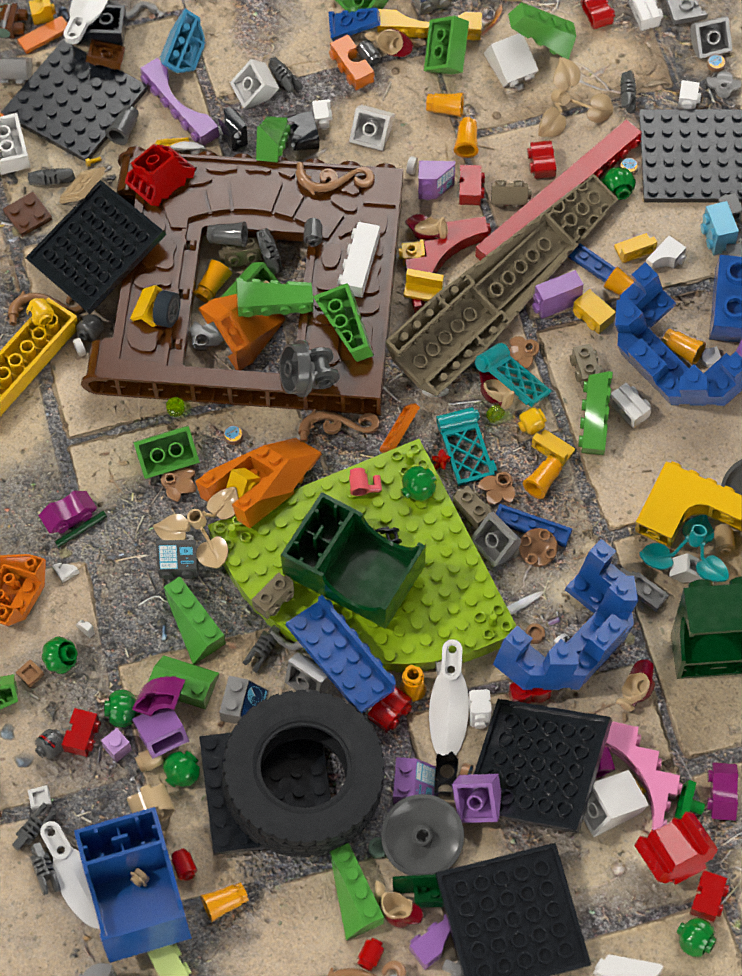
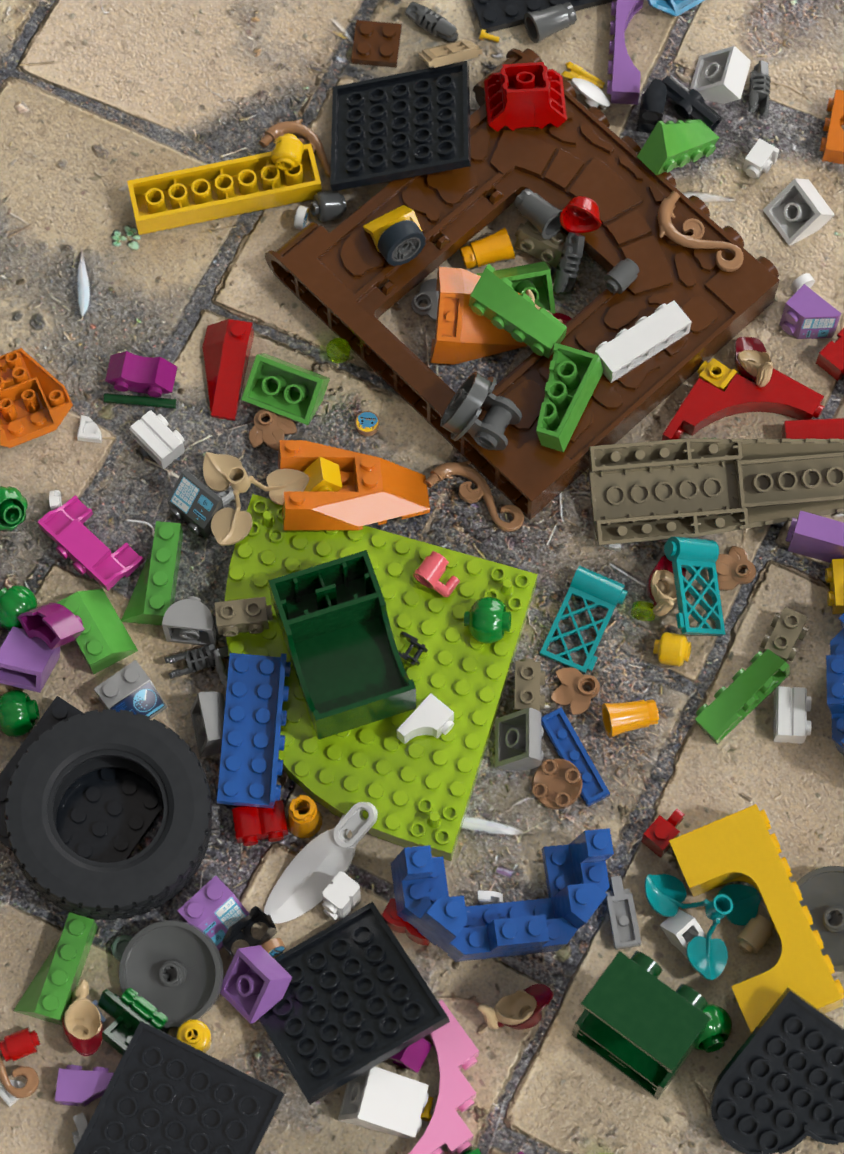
camera: 40 degrees right, 5 degrees up
piece [286,111,320,151] -> none
orange tile [379,403,420,453] -> none
yellow panel [403,269,444,301] -> none
red plant [432,449,451,470] -> none
medium nougat tile [525,623,545,644] -> none
yellow panel [531,429,575,467] -> none
none -> dark pink bracket [38,495,144,591]
none -> green axle [121,988,168,1029]
none -> white brick [129,410,185,469]
none -> light grey brick [162,596,217,647]
none -> yellow head [176,1020,212,1053]
none -> red wedge [202,319,254,421]
none -> white arch [397,693,455,744]
none -> red helmet [560,196,602,233]
none -> red brick [641,808,685,858]
none -> black piece [662,75,722,131]

